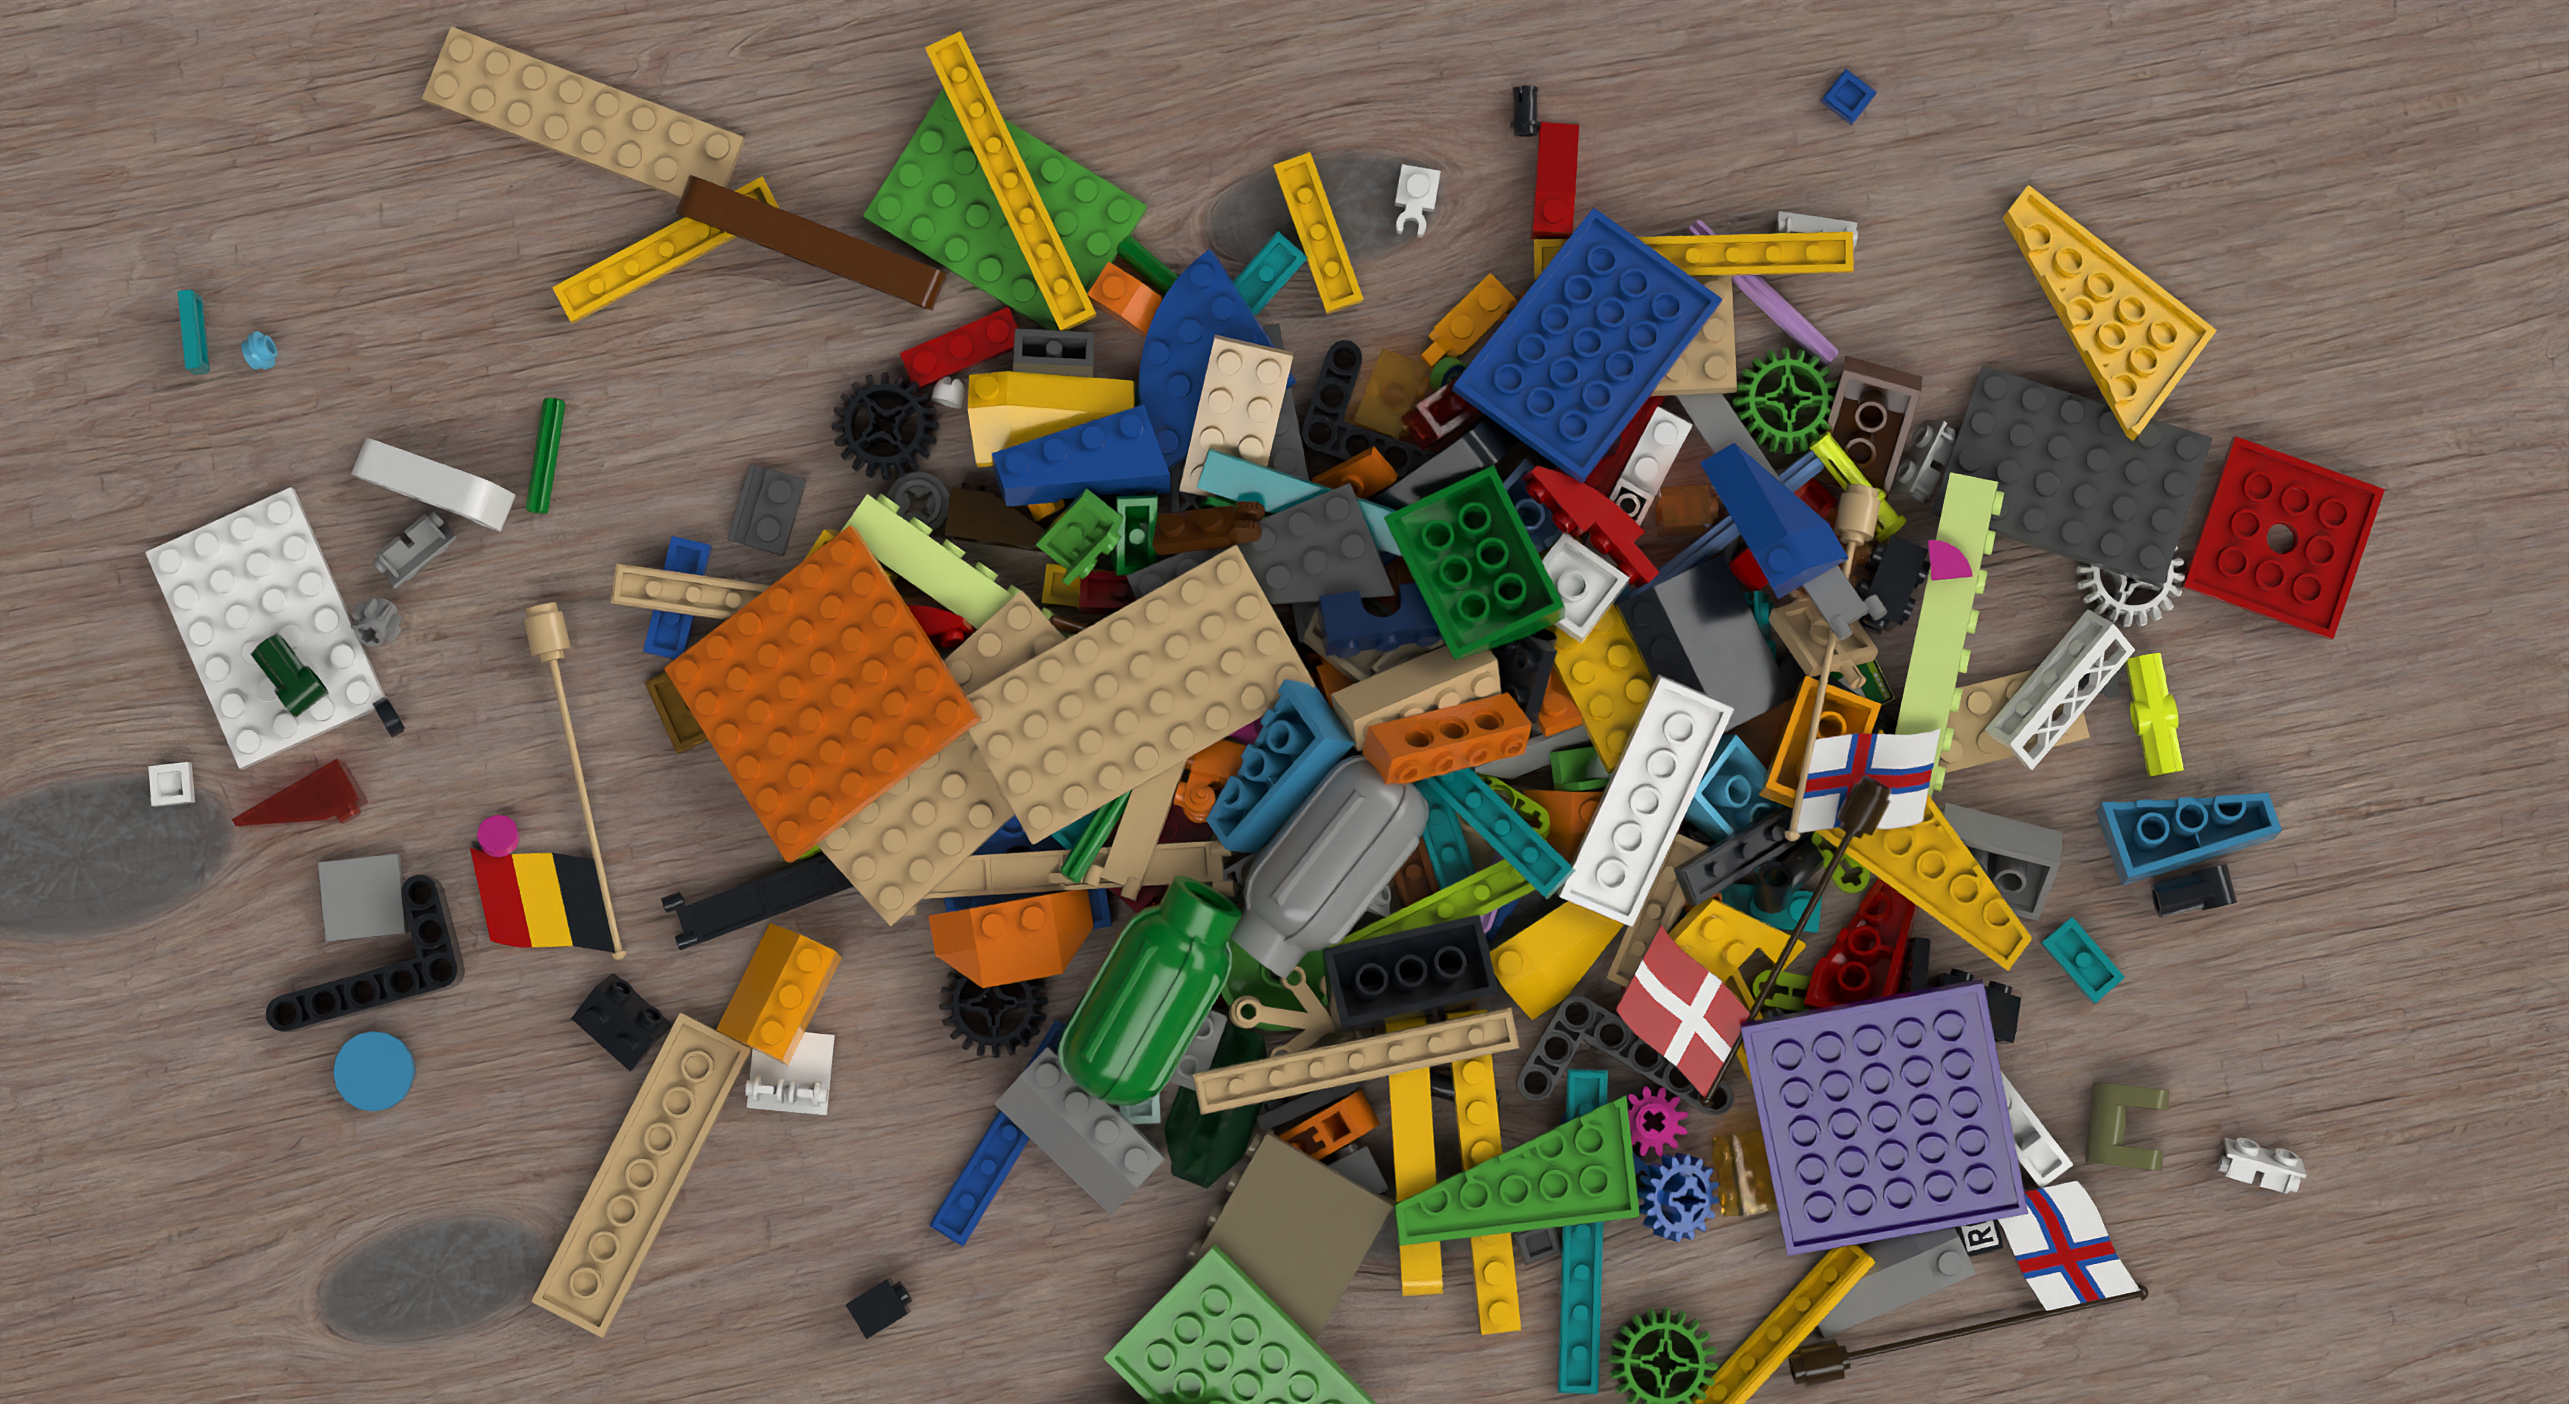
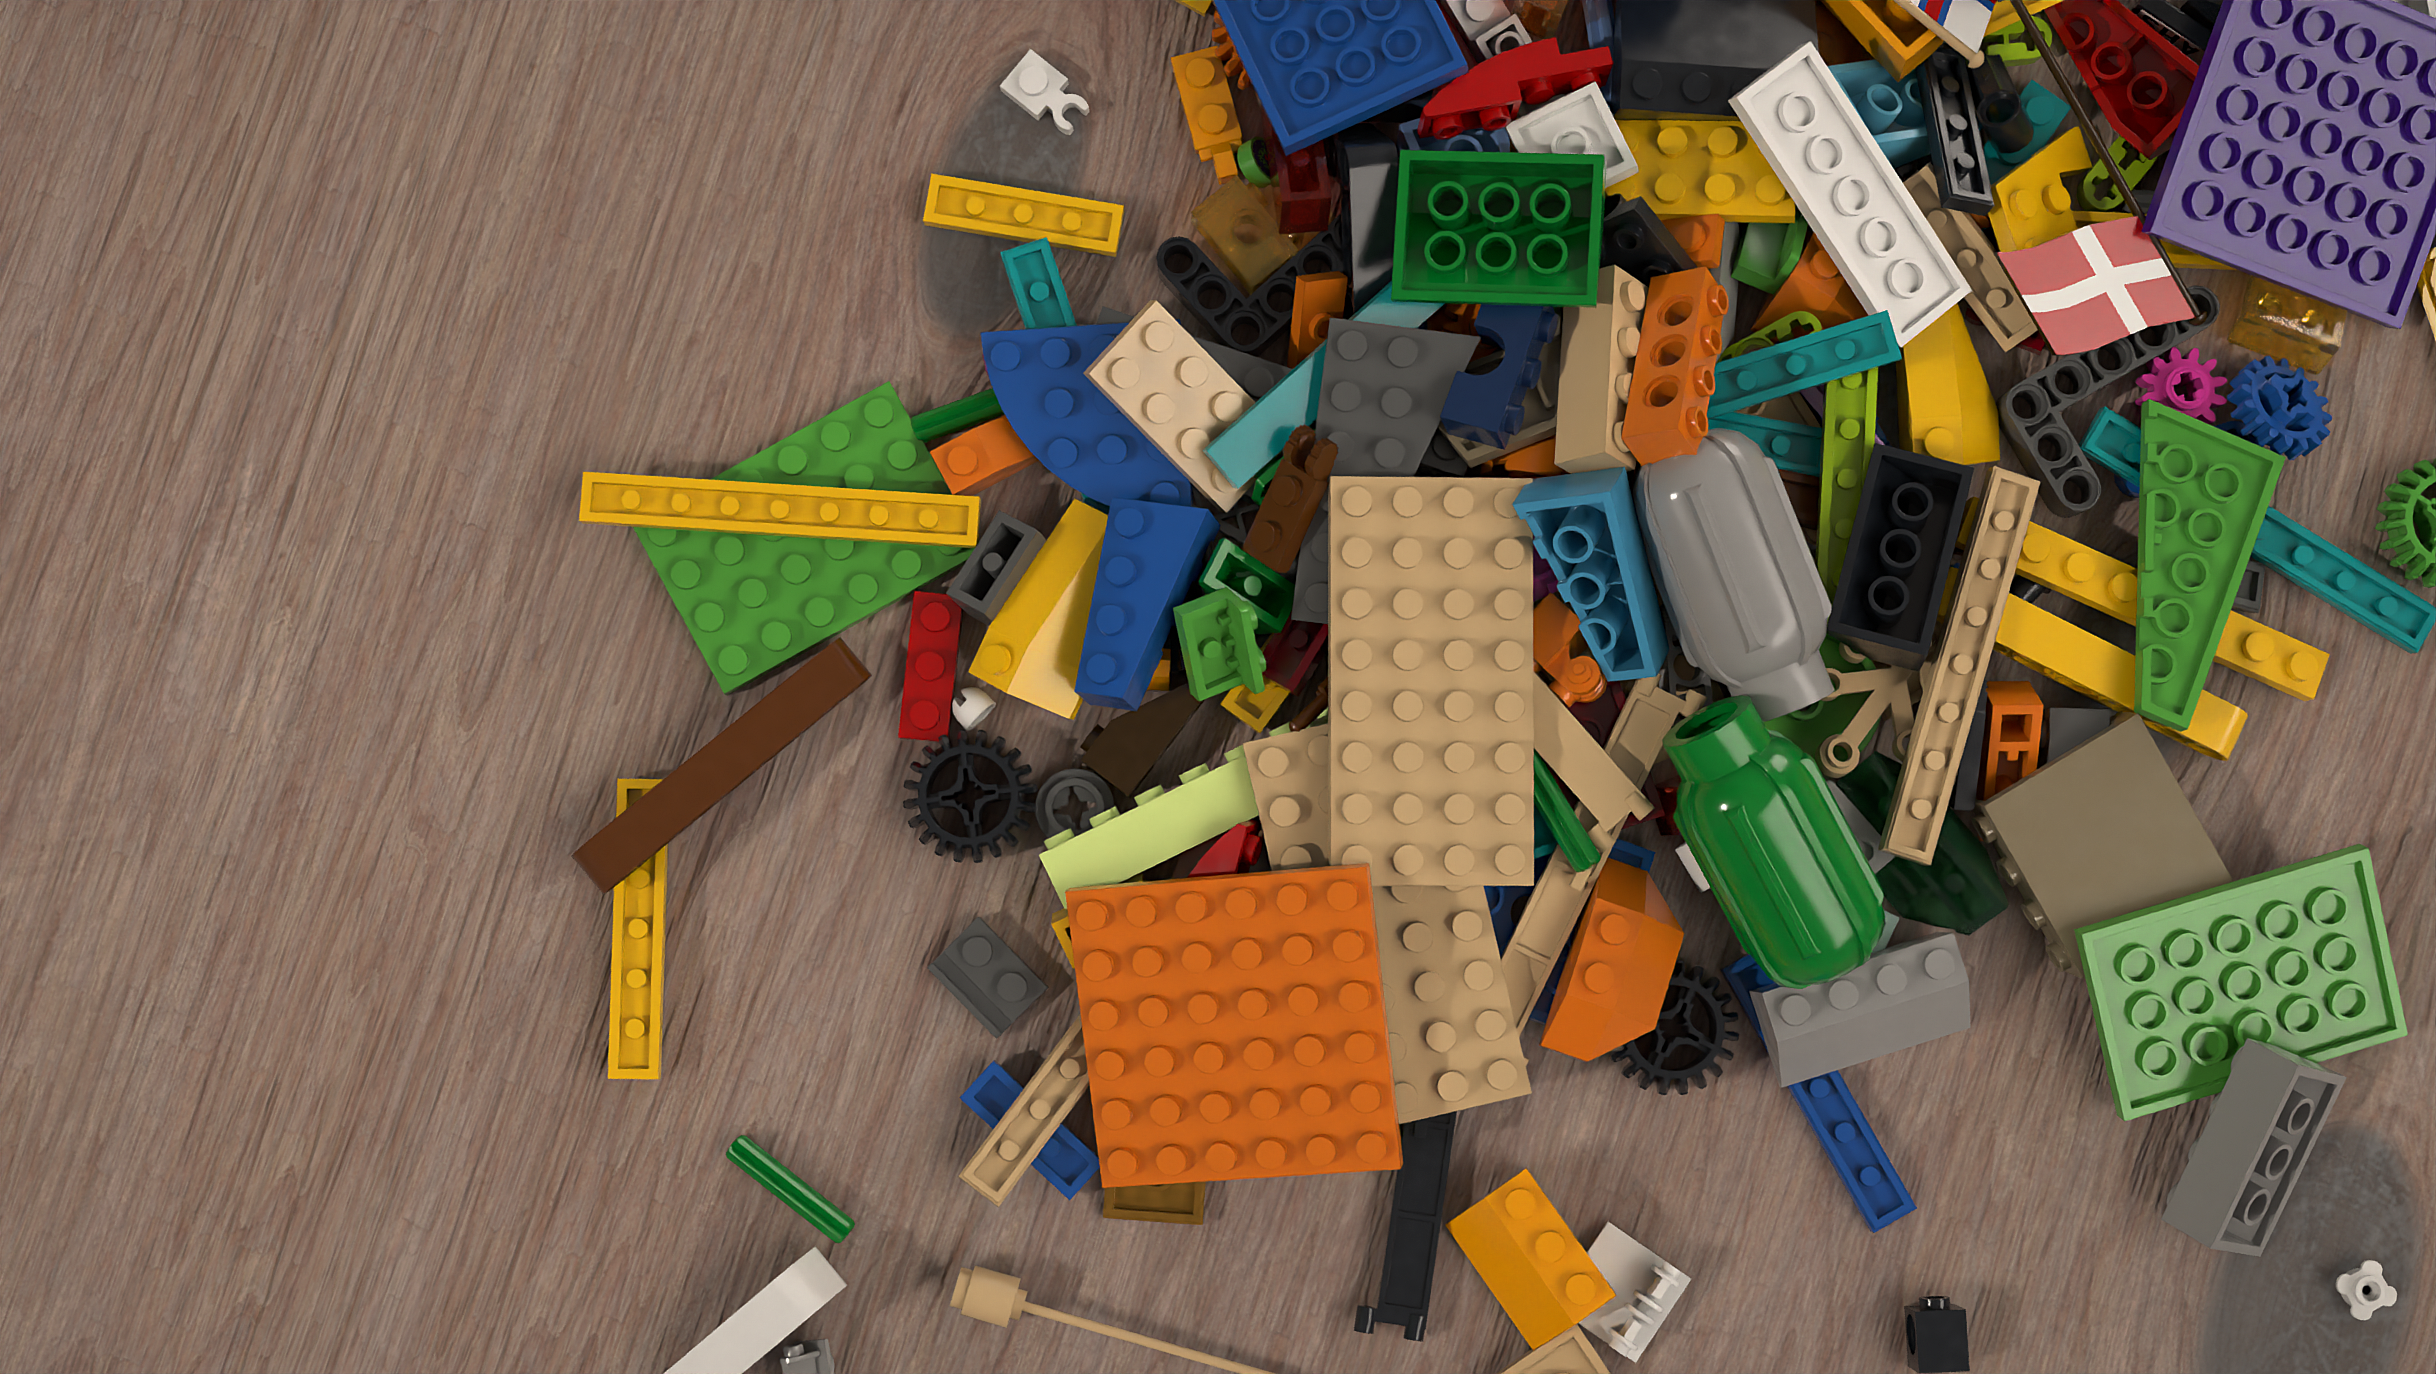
camera: 60 degrees left, 0 degrees up
tan plate [422,26,745,199] -> none

